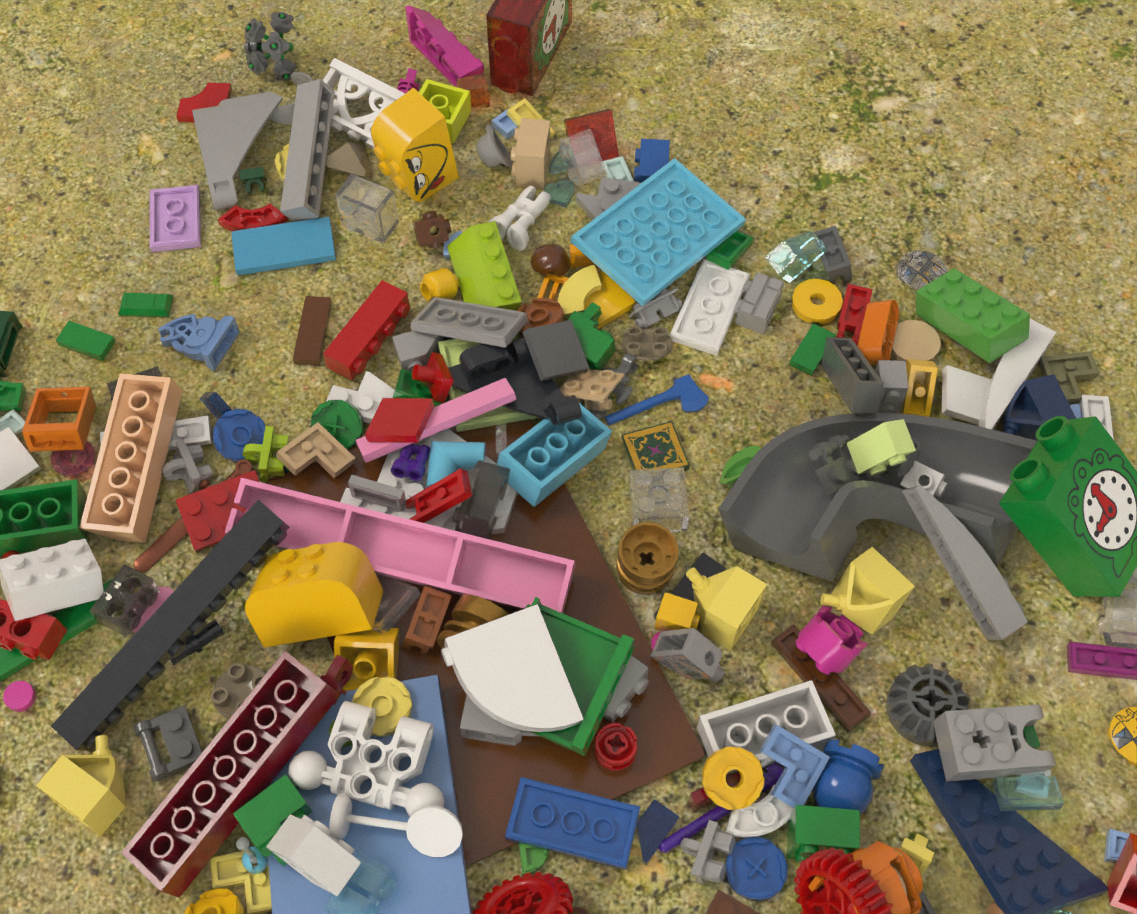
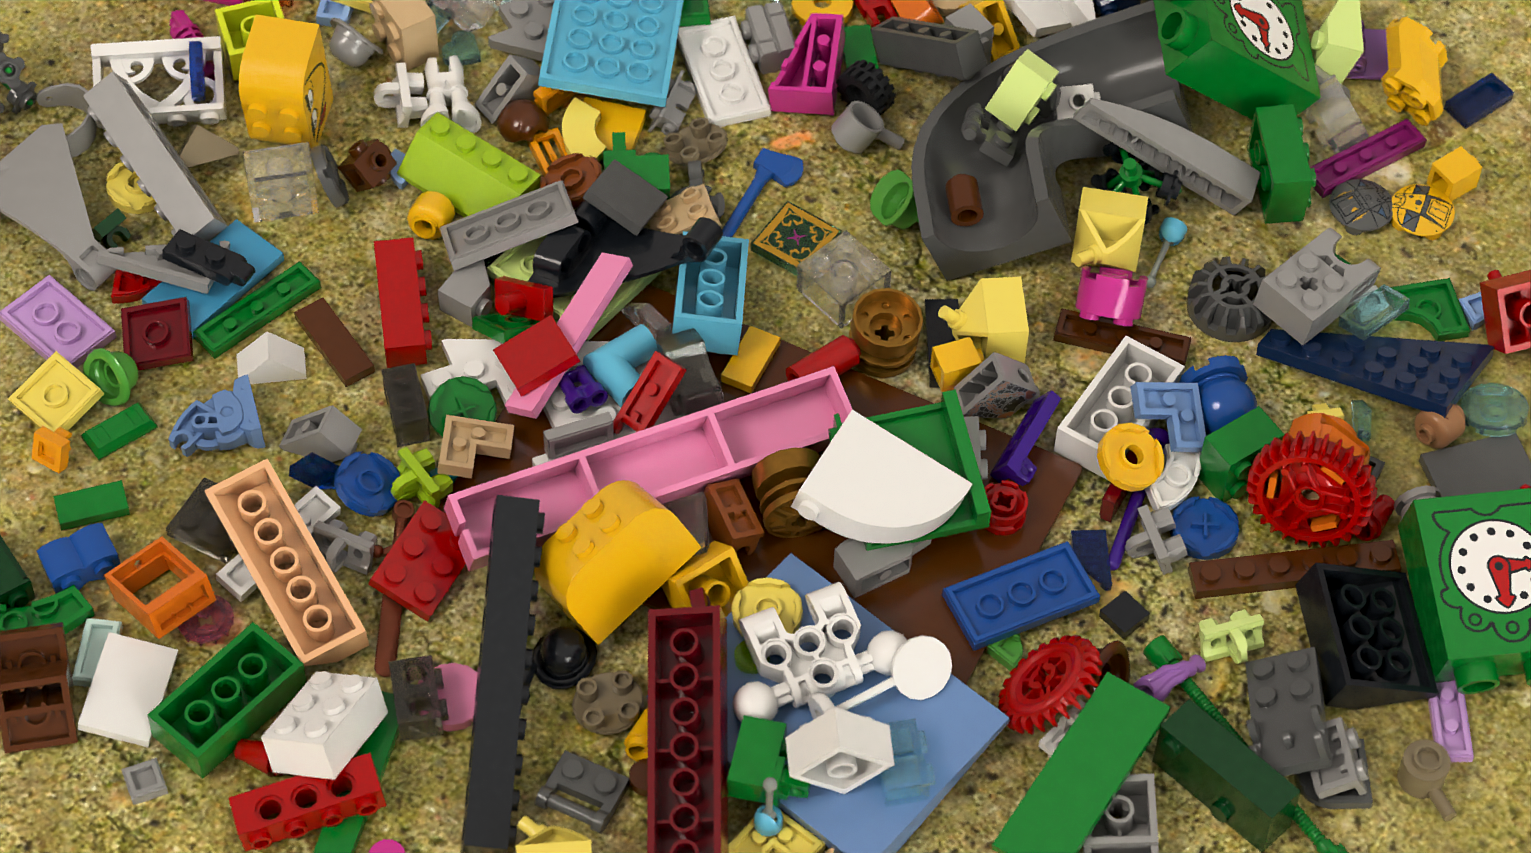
camera: 40 degrees left, 5 degrees down
none -> light yellow tile [8,351,104,432]
none -> light orange tile [32,426,72,474]
none -> blue brick [37,523,121,594]
none -> bright green hat [83,348,139,407]
none -> light grey wing [97,241,230,294]
none -> dark red tile [121,297,194,371]
none -> black hinge [163,229,255,286]
none -> clear blue tile [189,41,206,101]
none -> green tile [193,261,321,359]
none -> white slope [237,332,307,384]
none -> light grey slope [279,405,362,463]
none -> dark grey tile [310,144,349,208]
none -> white hips [373,63,428,128]
none -> clear smoke brick [381,363,431,448]
none -> light grey slope [475,54,541,125]
none -> black hat [532,626,598,689]
none -> yellow tile [721,326,781,394]
none -> dark pink wedge [768,13,845,115]
none -> red brick [785,335,861,381]
none -> light grey piece [831,101,905,153]
none -> black tyre [836,60,896,116]
none -> reddish brown brick [945,174,984,226]
none -> dark purple hinge [989,390,1062,486]
none -> black plant [1091,142,1182,225]
none -> black tile [1099,591,1150,639]
none -> medium azure hinge [1146,217,1187,288]
none -> green brick [1247,104,1316,224]
none -> dark grey dish [1329,179,1393,235]
none -> clear light blue tile [1351,400,1372,441]
none -> green tile [1385,278,1470,341]

